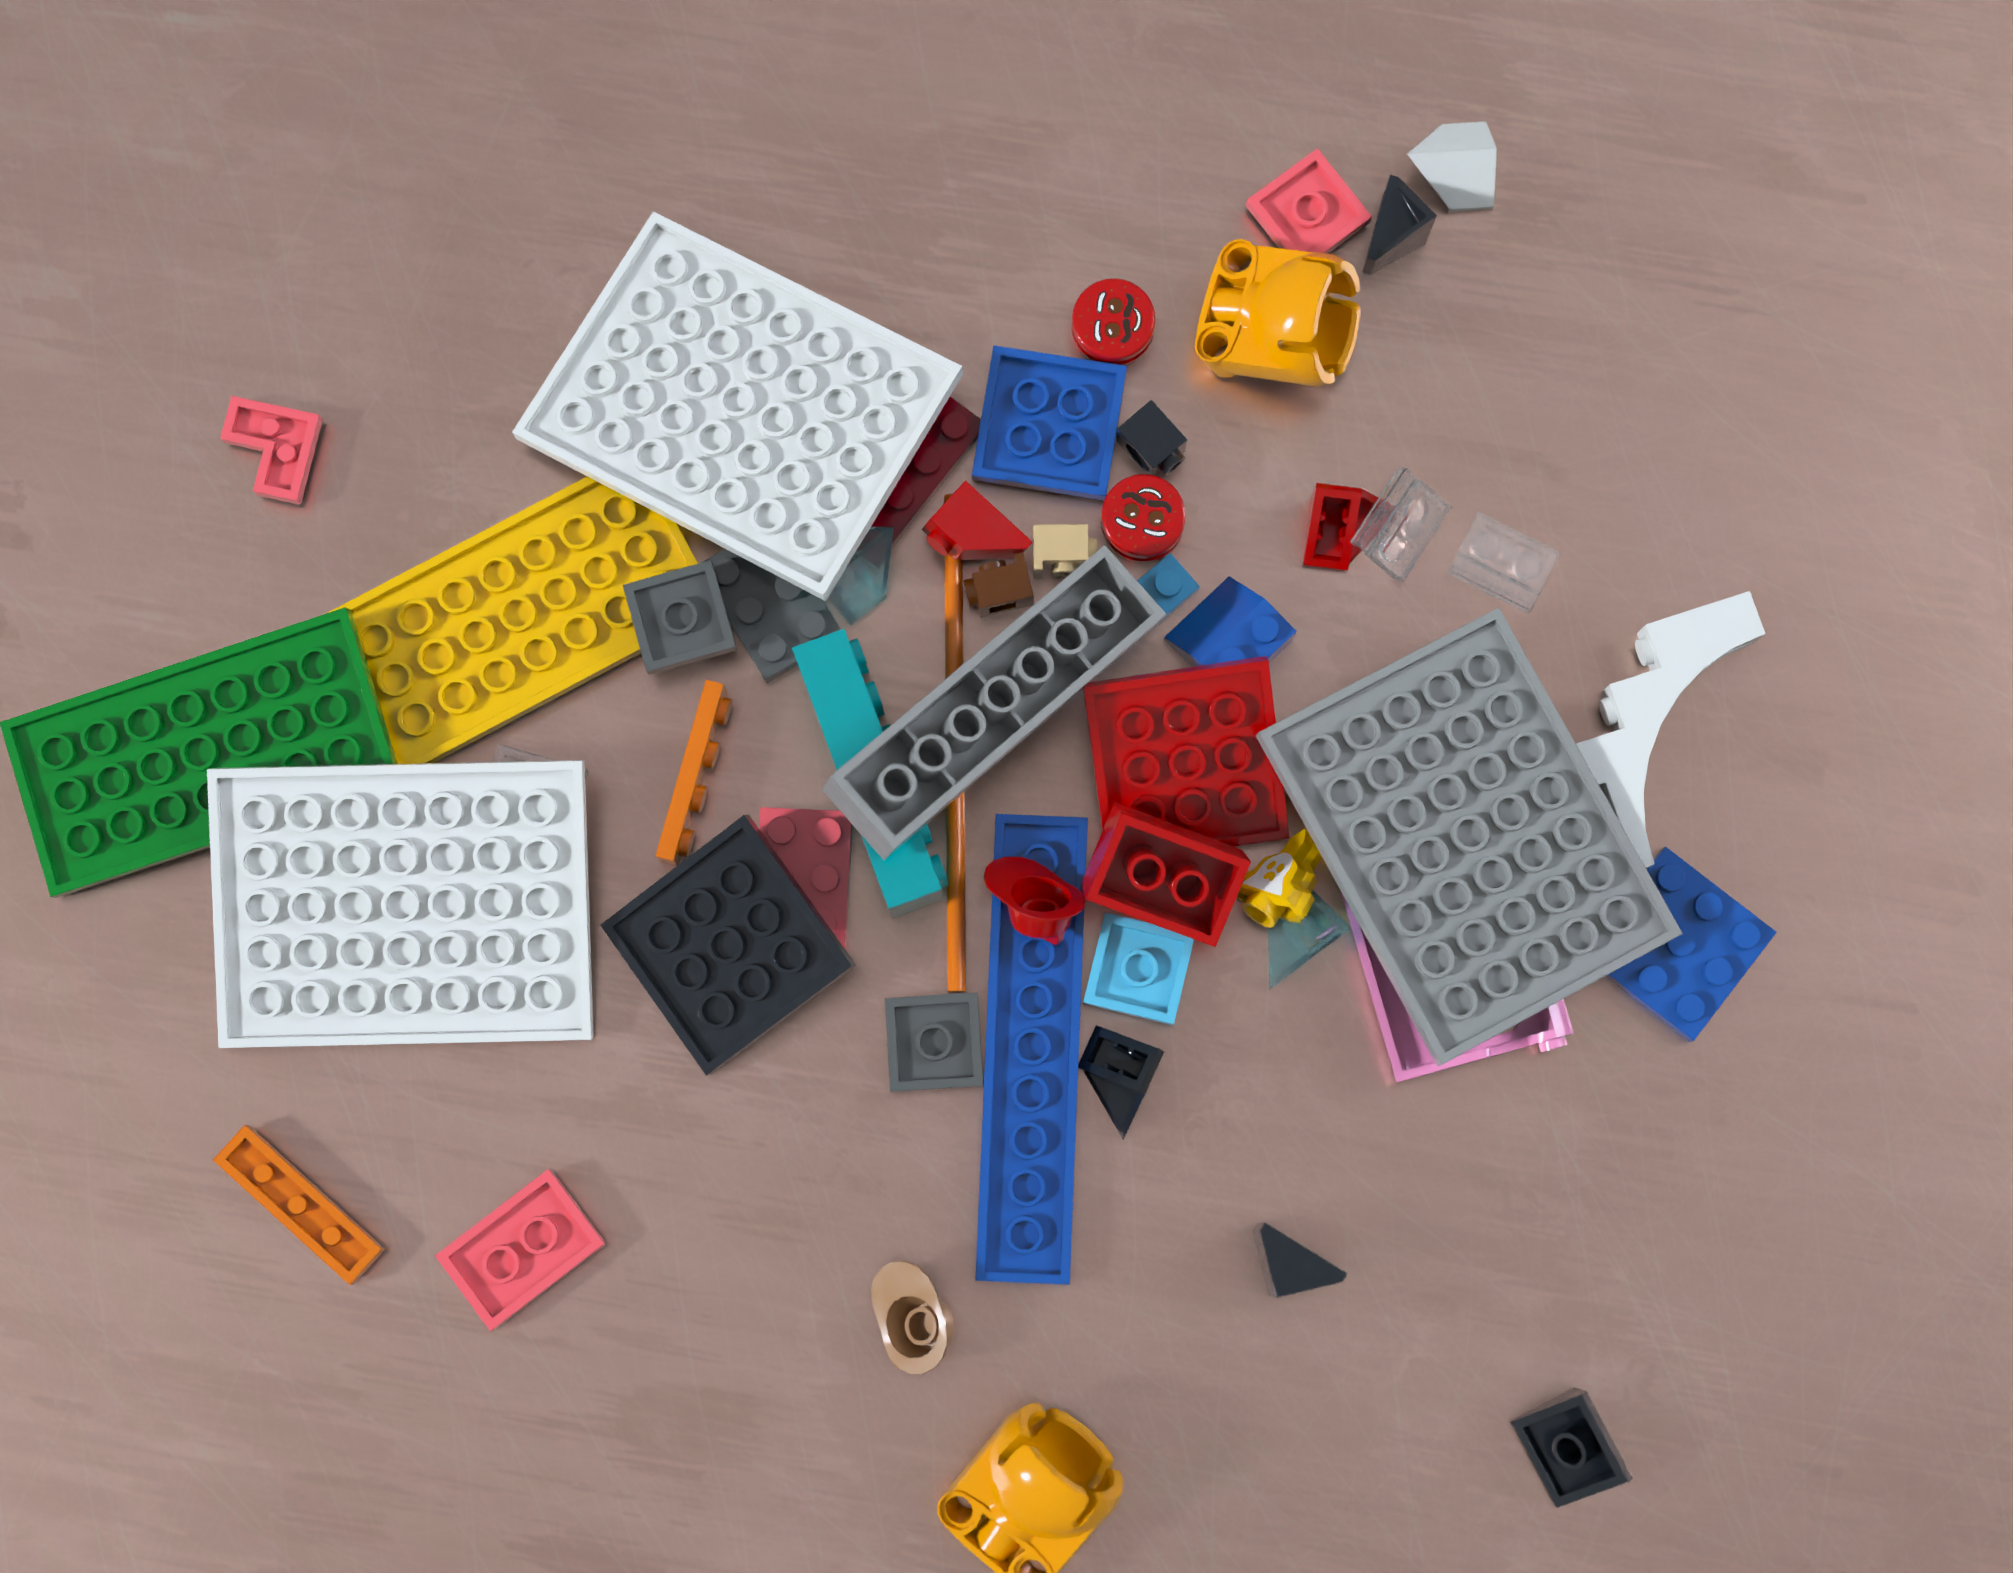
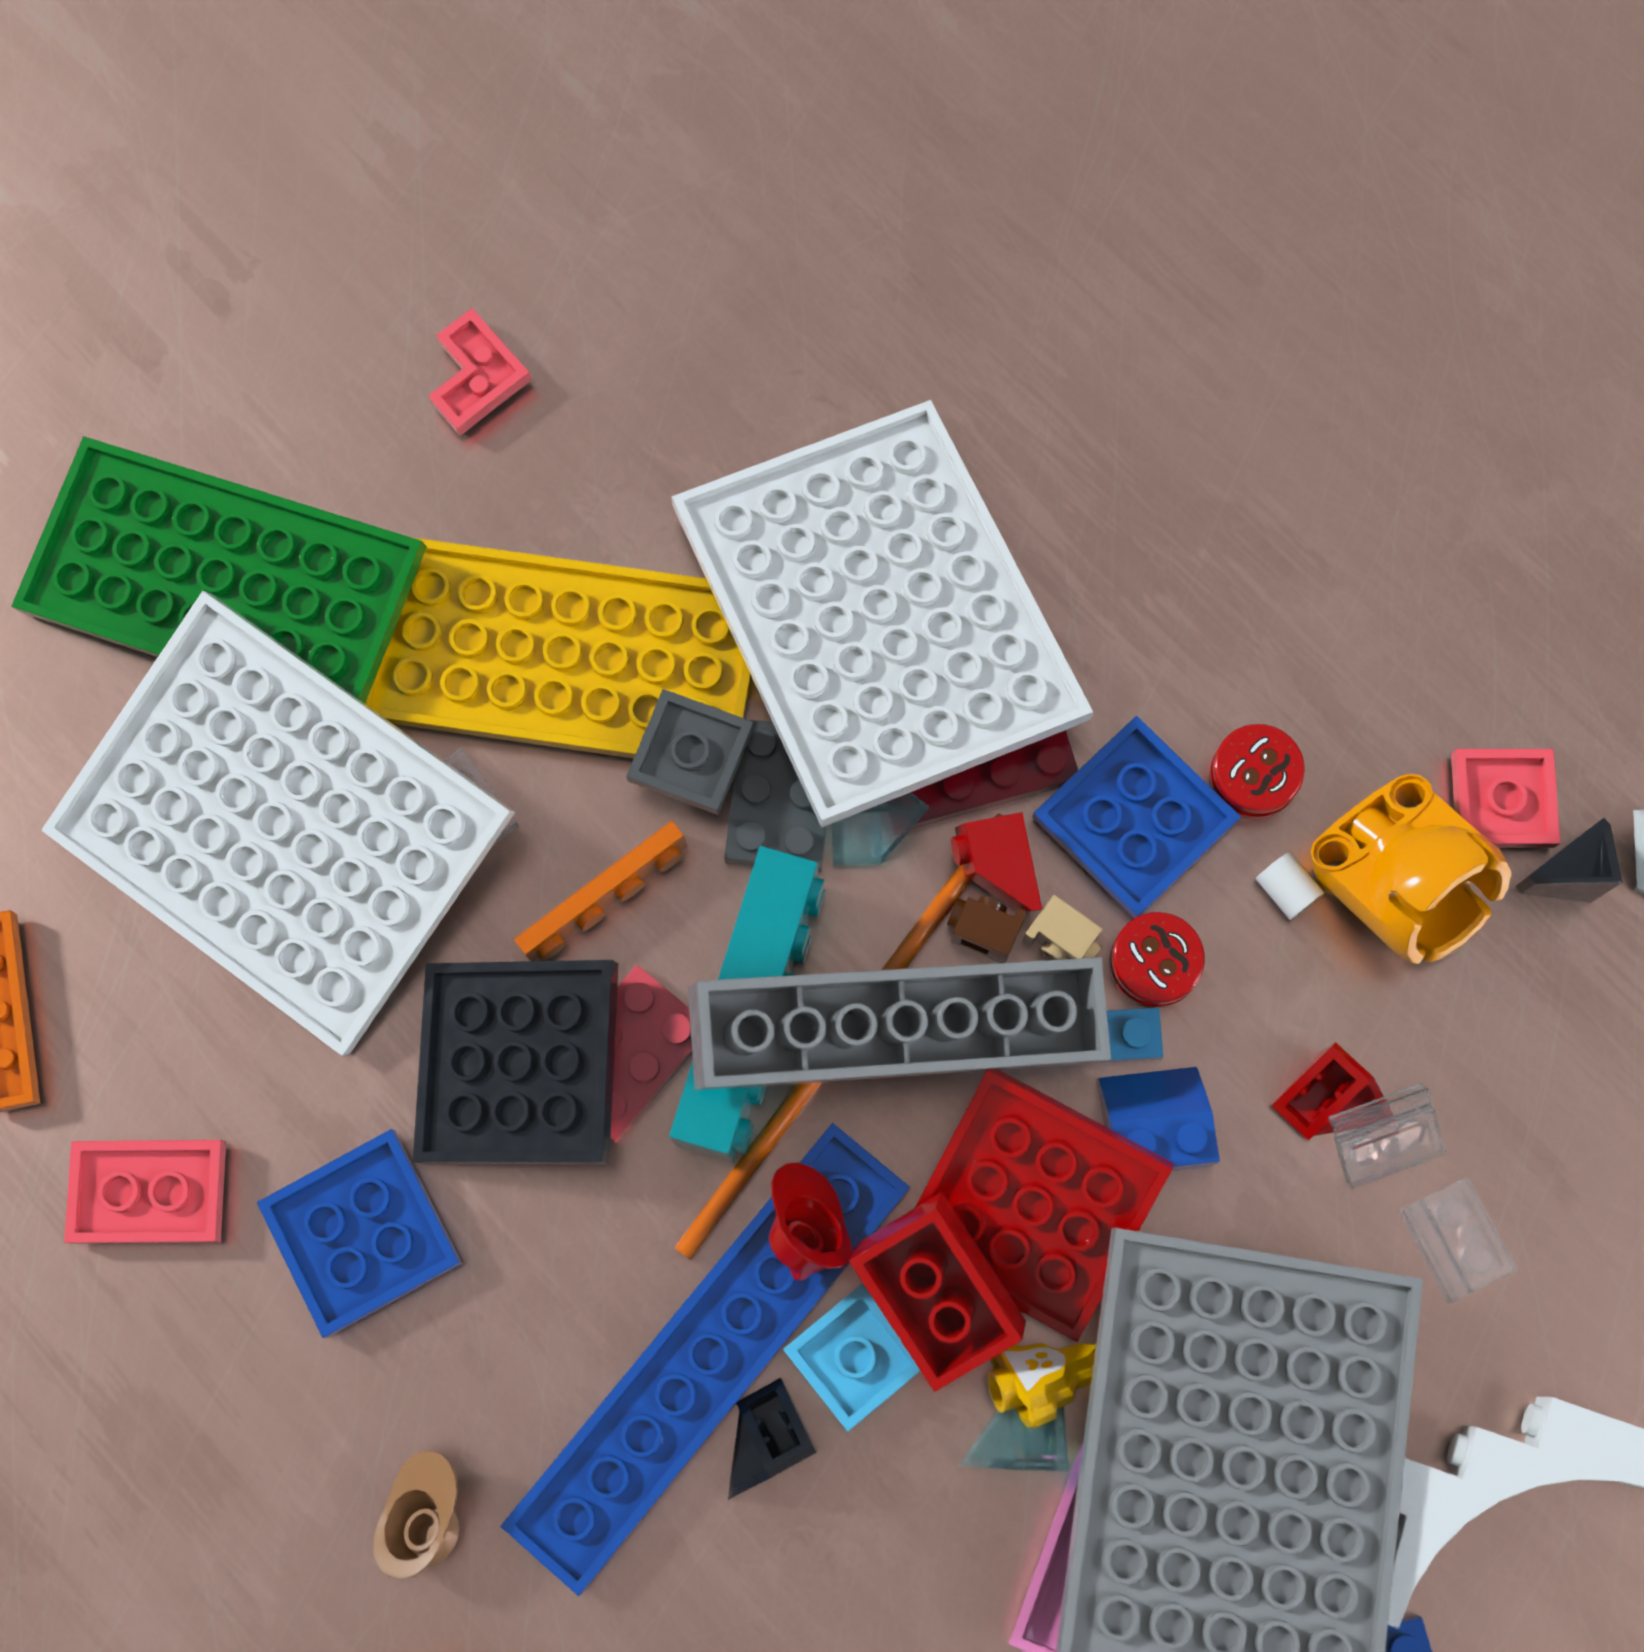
camera: 40 degrees right, 5 degrees down
dark grey plate [885,992,984,1092] -> none
black brick [1116,400,1188,476] -> none
none -> blue plate [256,1129,463,1338]
none -> white piece [1256,851,1325,921]

